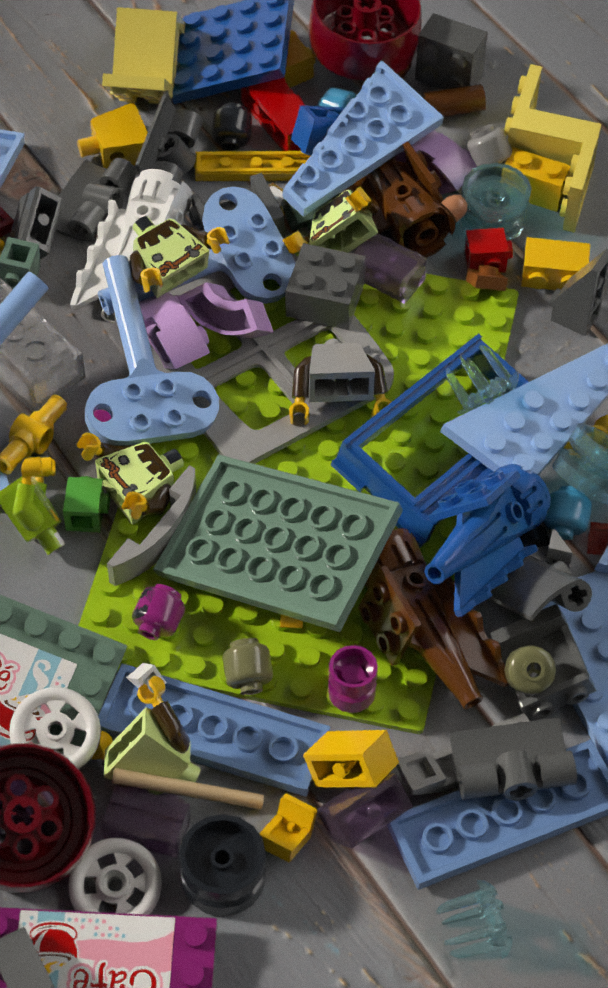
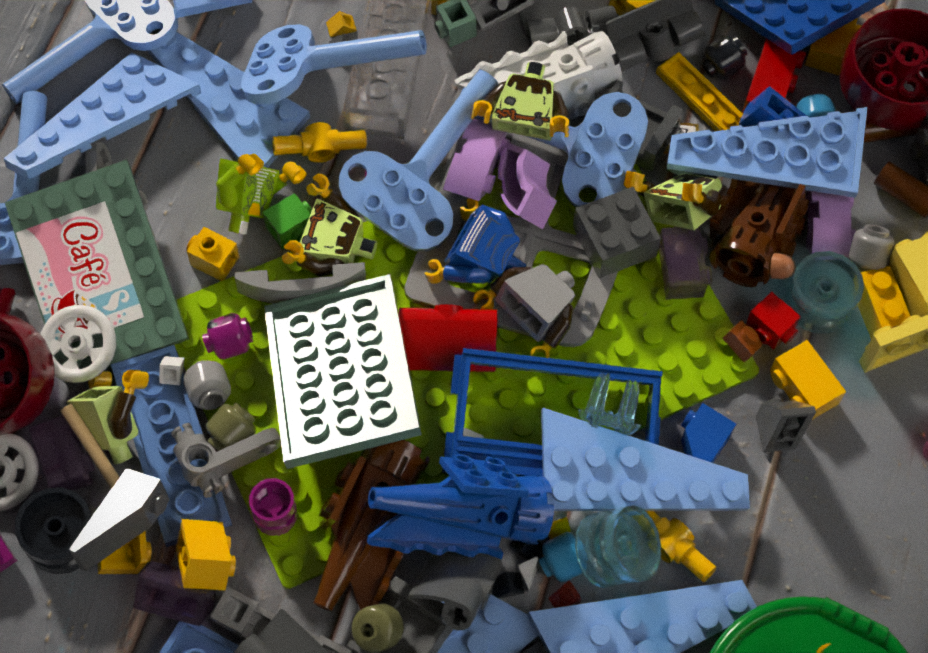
camera: 50 degrees right, 10 degrees up
none -> slope [69,468,170,571]
none -> light grey piece [171,423,281,498]
none -> light grey head [184,360,231,410]
none -> yellow brick [187,227,240,281]
none -> red panel [399,304,498,372]
none -> blue torso [424,198,526,284]
none -> blue slope [681,403,737,463]

